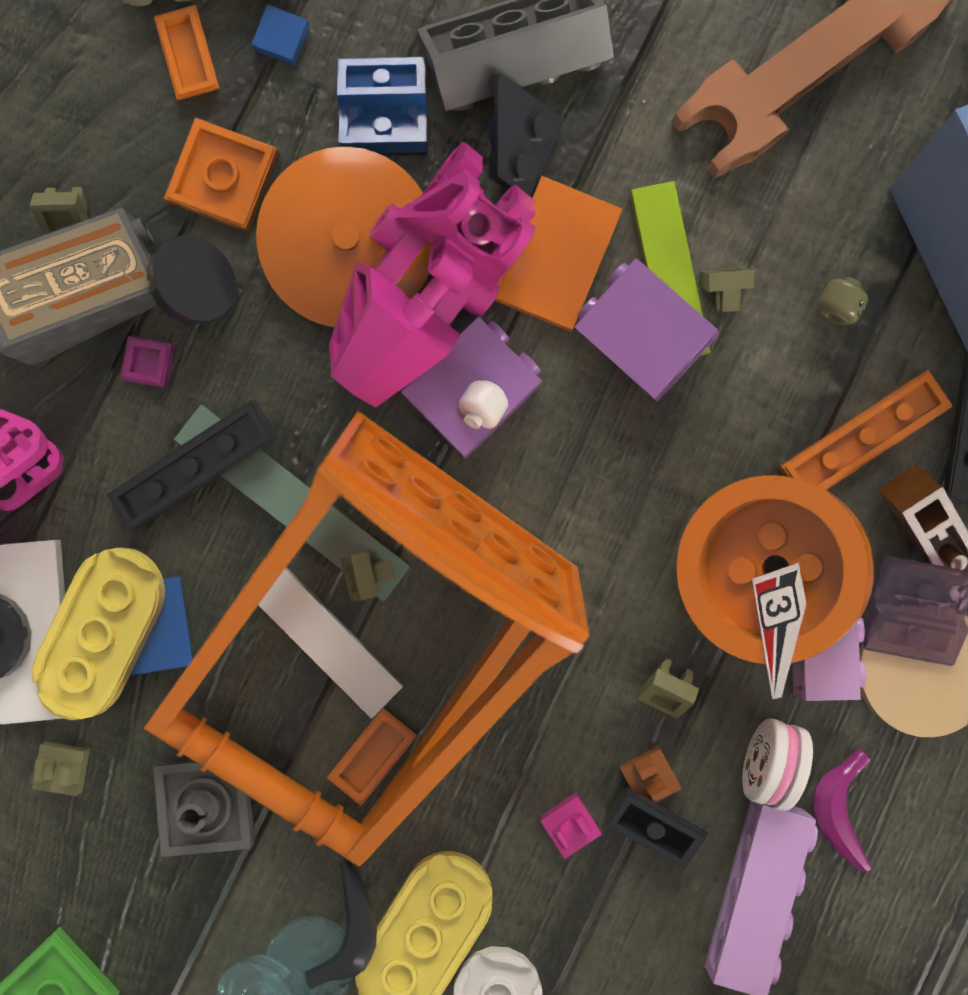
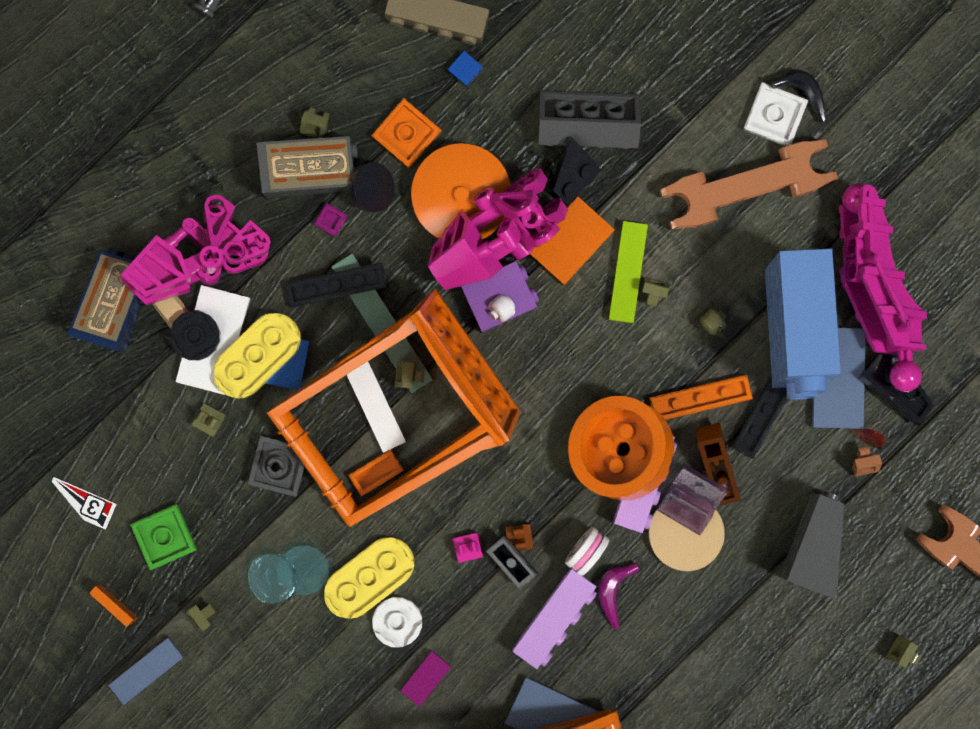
camera: 20 degrees right, 0 degrees up
orange tile [154,5,220,100] -> none
black piece [304,861,377,989] -> none
blue slope [337,57,427,153] -> none
medium lavender brick [575,258,719,402] -> none
olive tile [637,659,699,719] -> none
sticker [752,563,806,699] -> none

